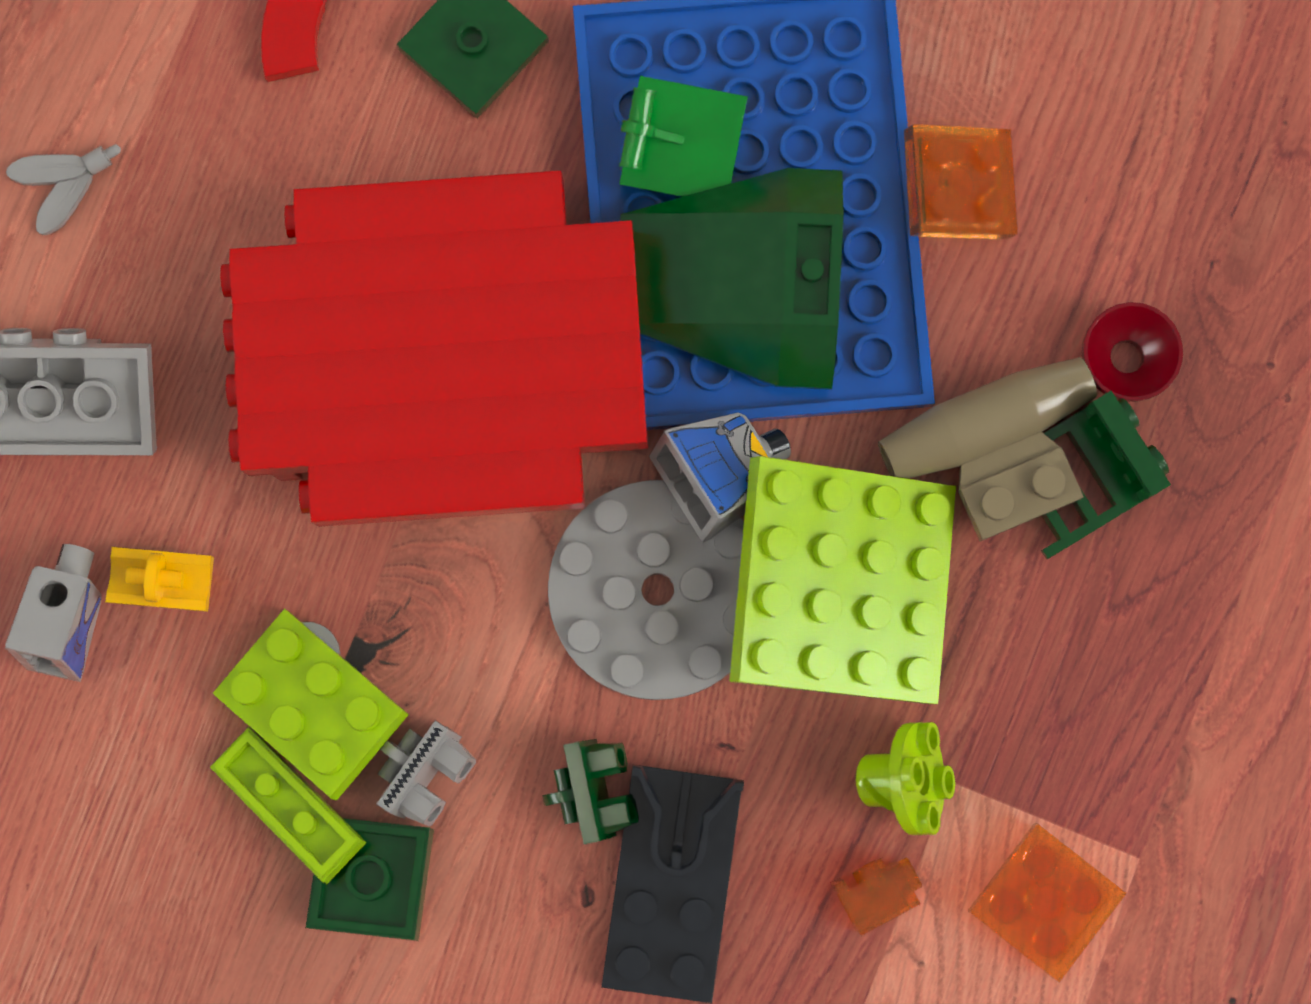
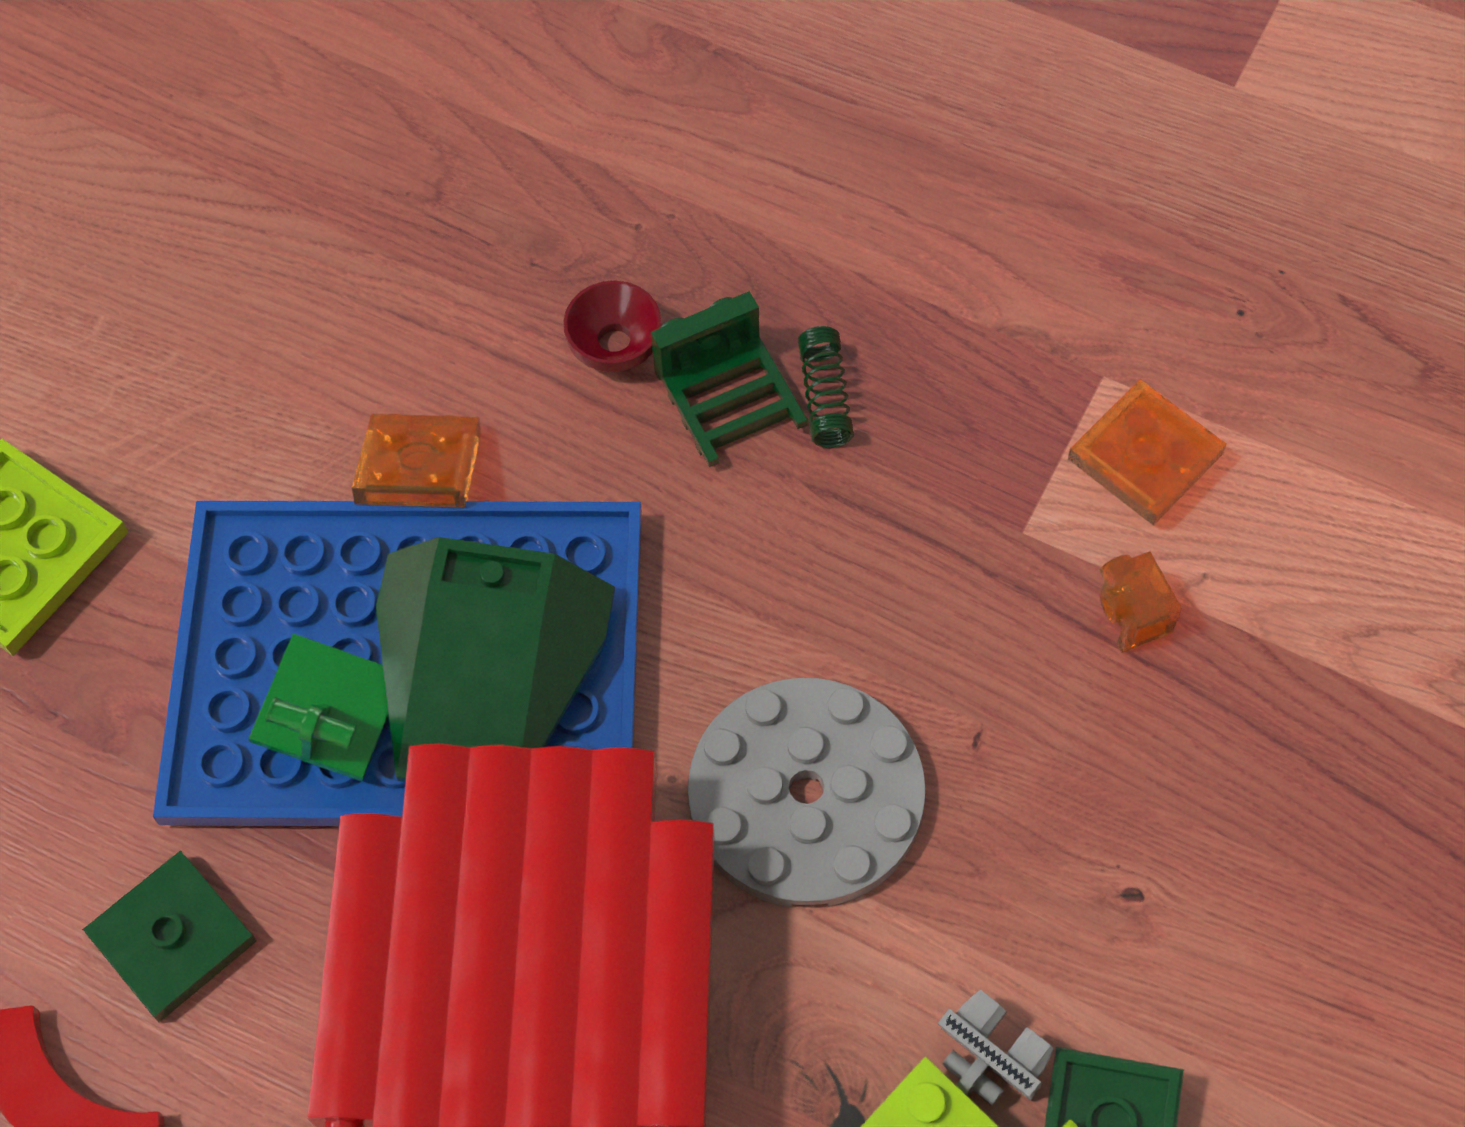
camera: 80 degrees left, 20 degrees down
dark green hips [542,739,639,844] -> none
black plate [601,765,744,1004] -> none
torso [649,413,791,543] -> none
lime plate [729,456,956,704] -> none
lime plate [856,722,955,835] -> none
dark tan plate [878,357,1097,542] -> none
none -> dark green piece [798,326,854,448]

